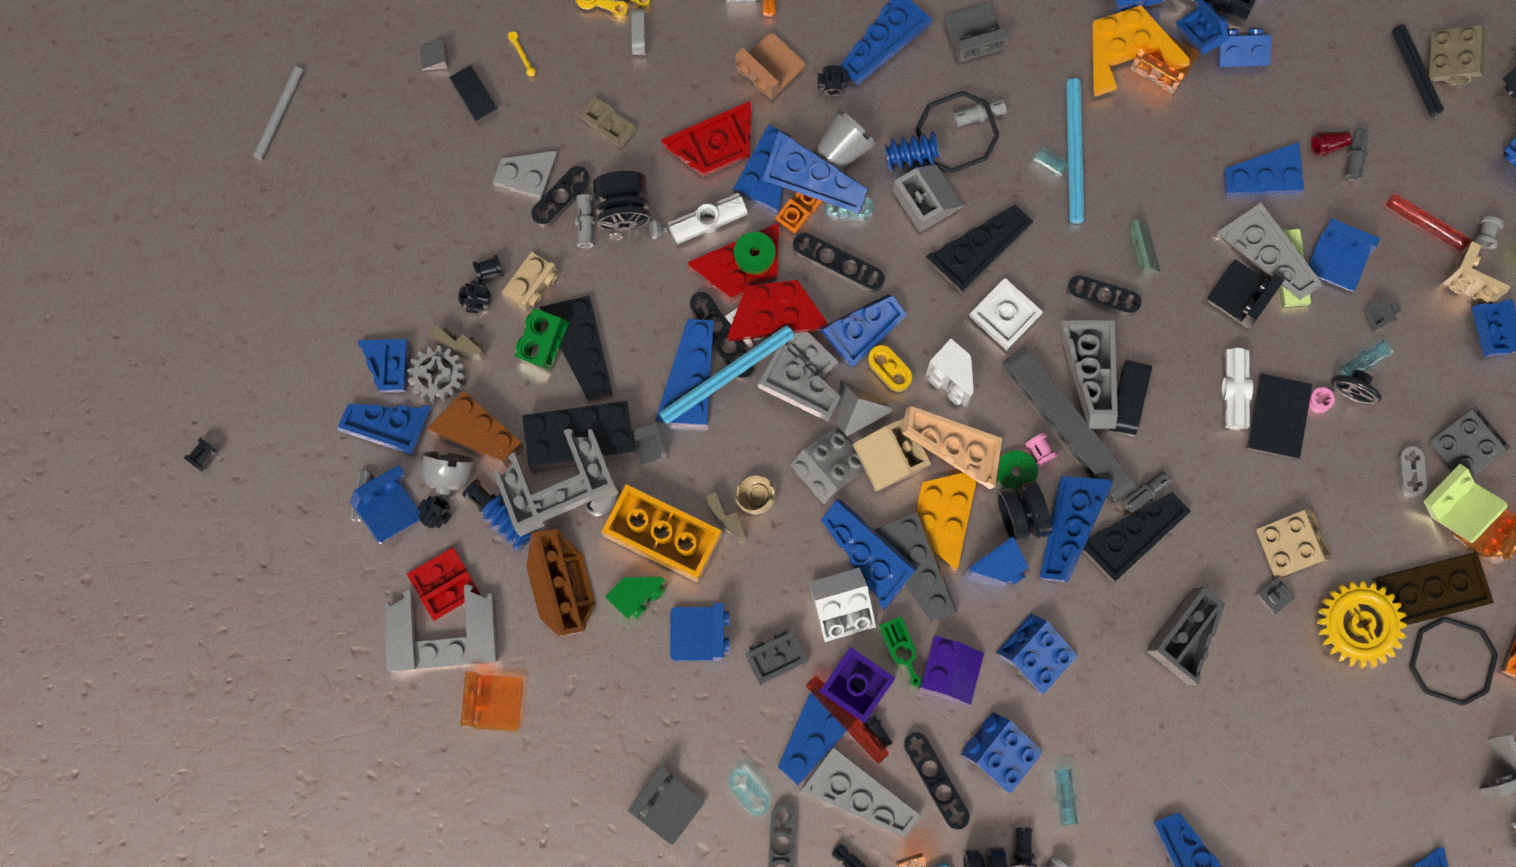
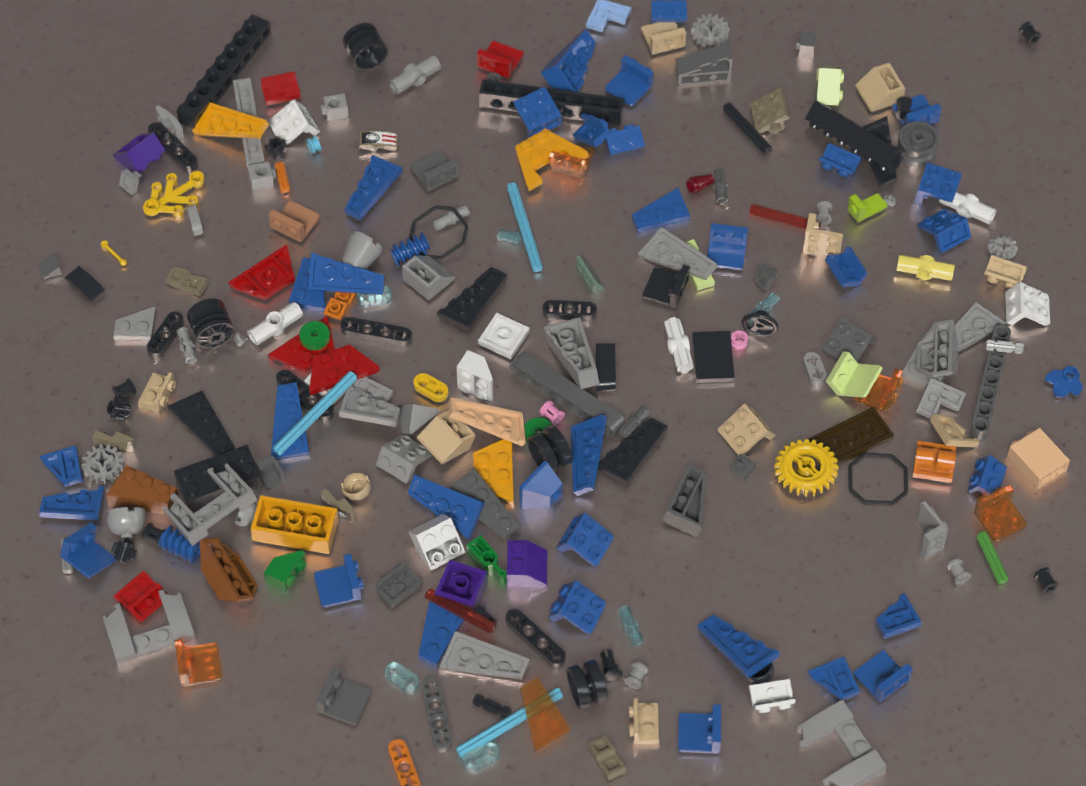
camera: 15 degrees left, 20 degrees down
green brick [515,308,569,371] -> none
black gear [817,65,848,96] -> none
blue wing [818,294,907,367] -> none

